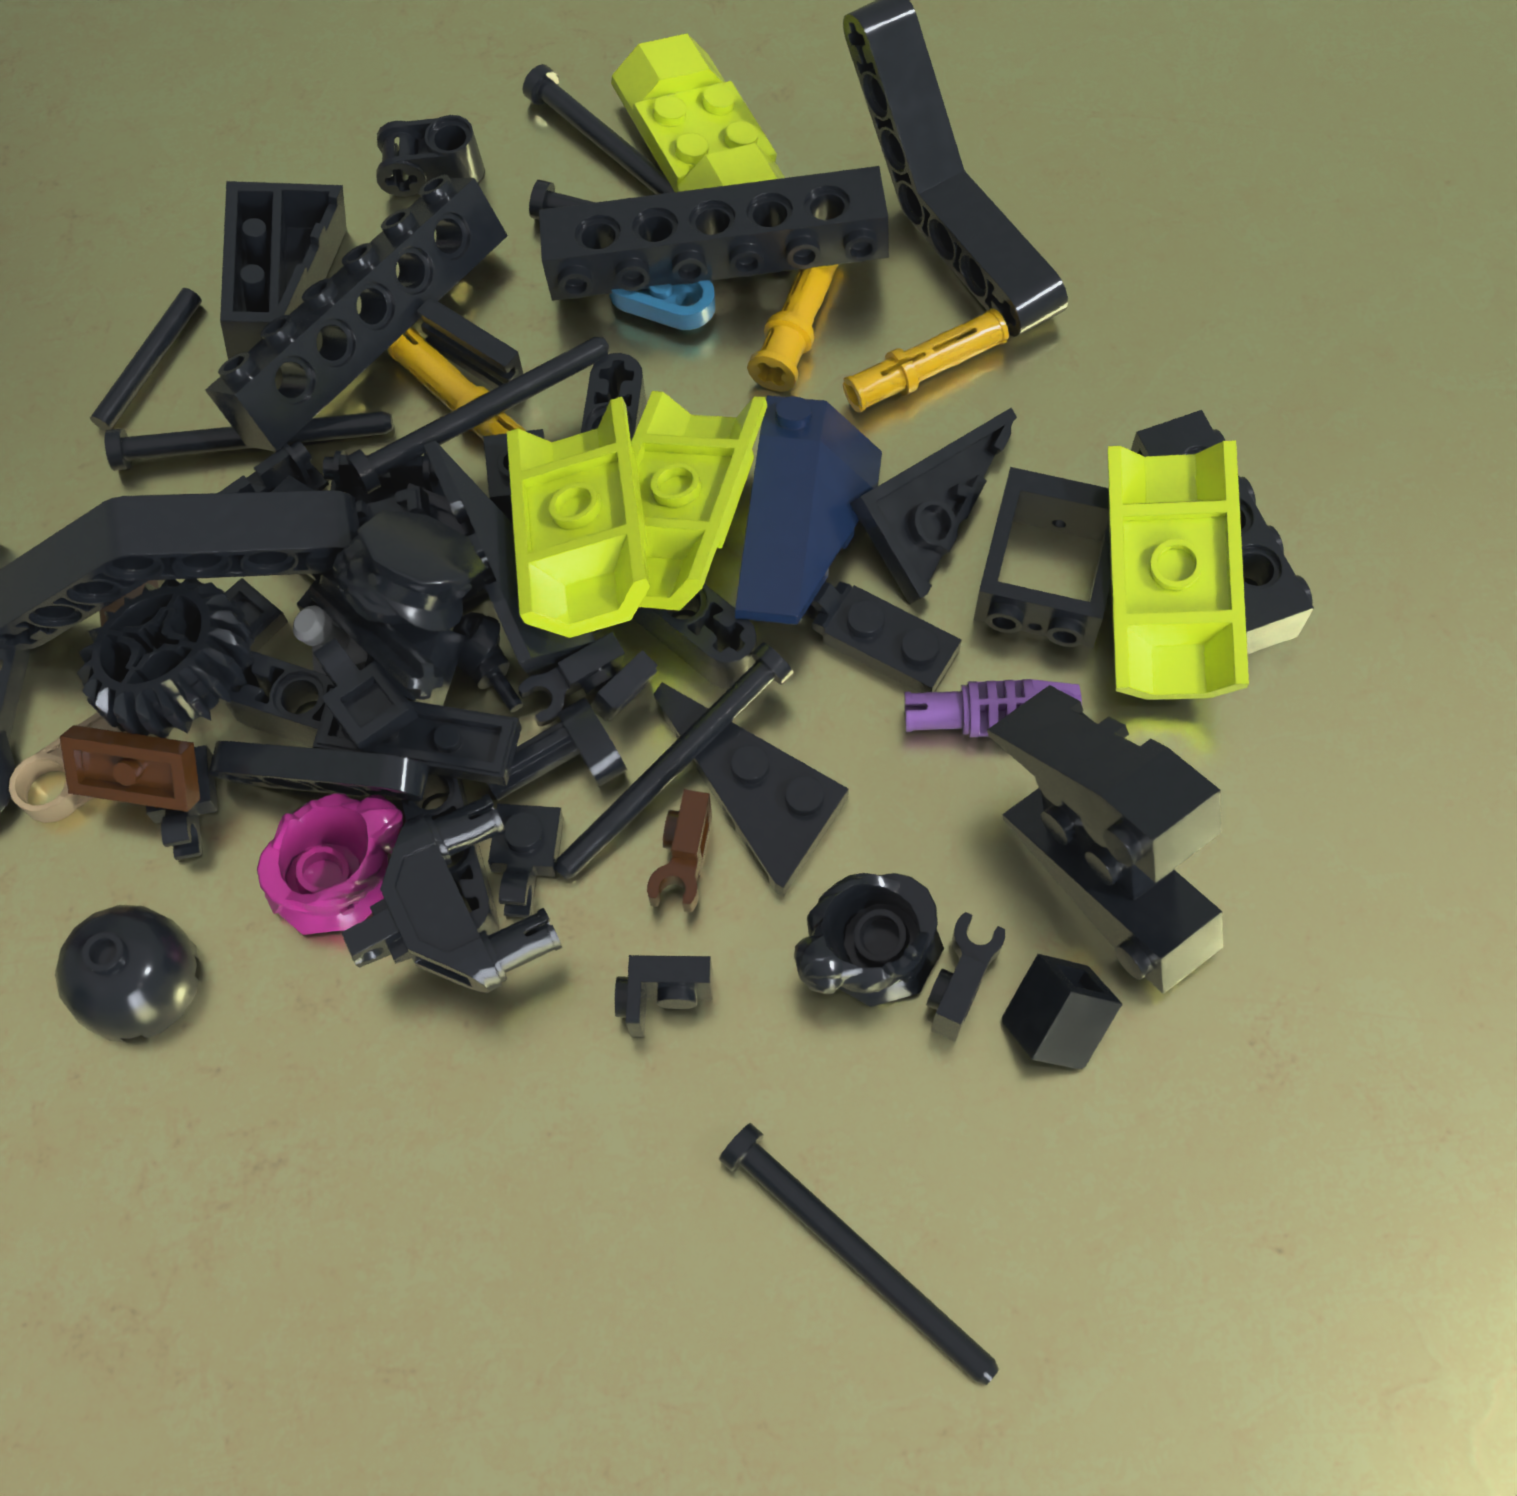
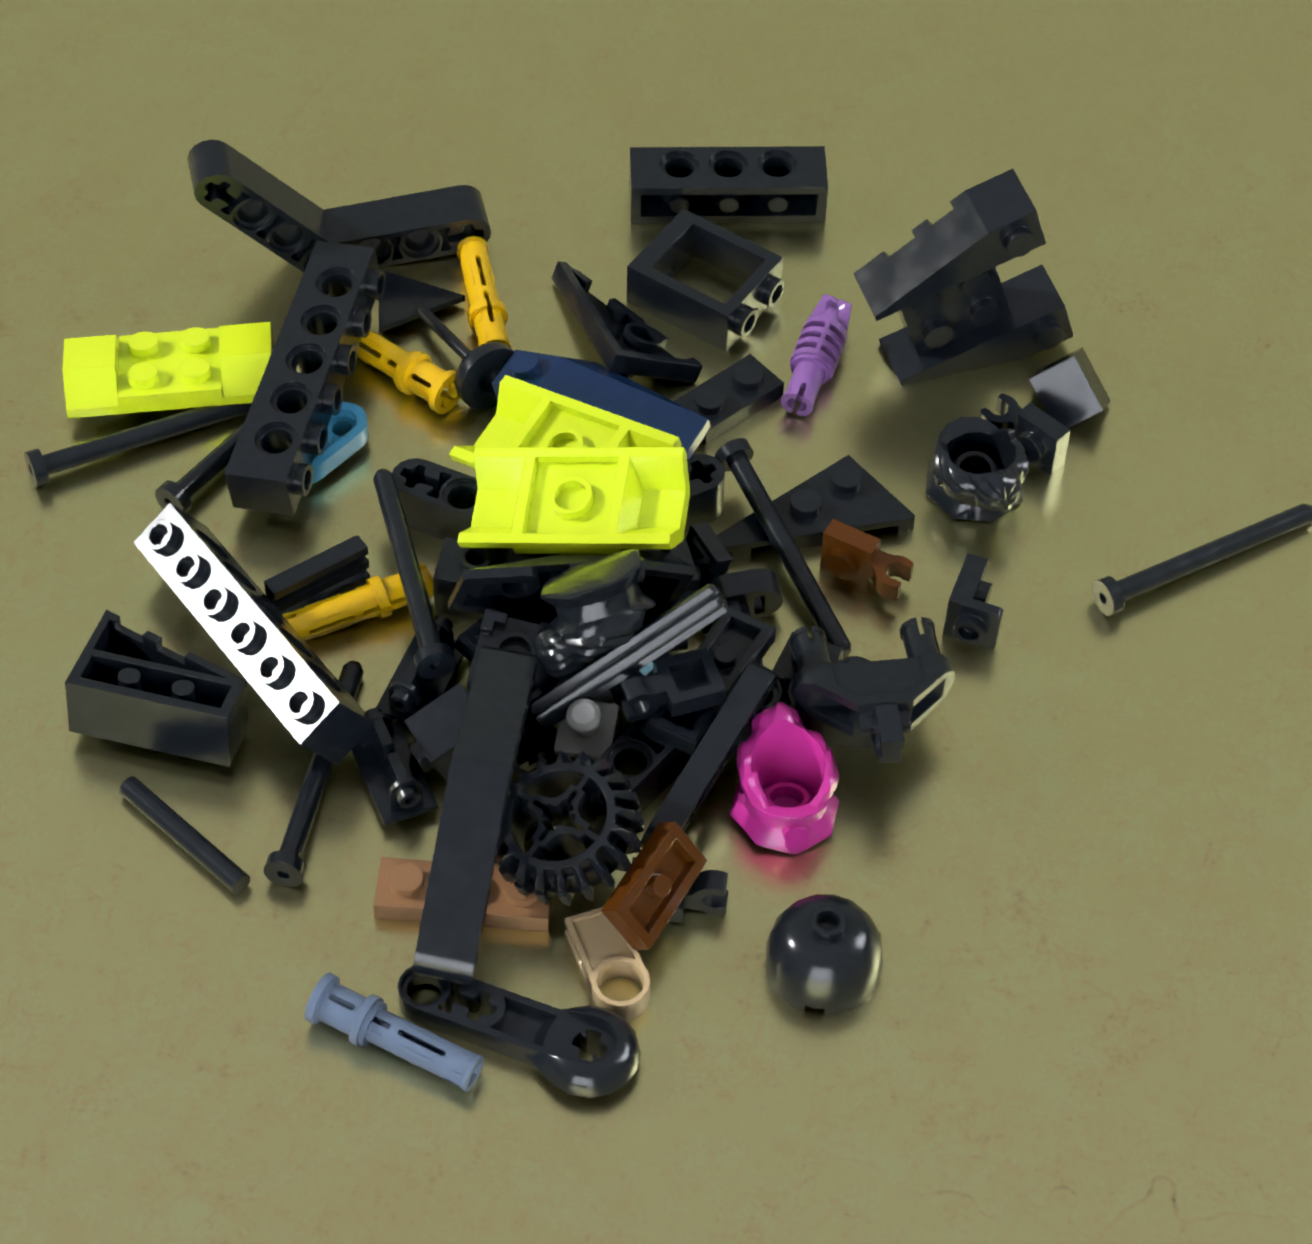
camera: 75 degrees left, 15 degrees down
black piece [376,115,485,197] -> none
neon yellow piece [1107,440,1249,700] -> none
none -> black piece [379,269,514,410]

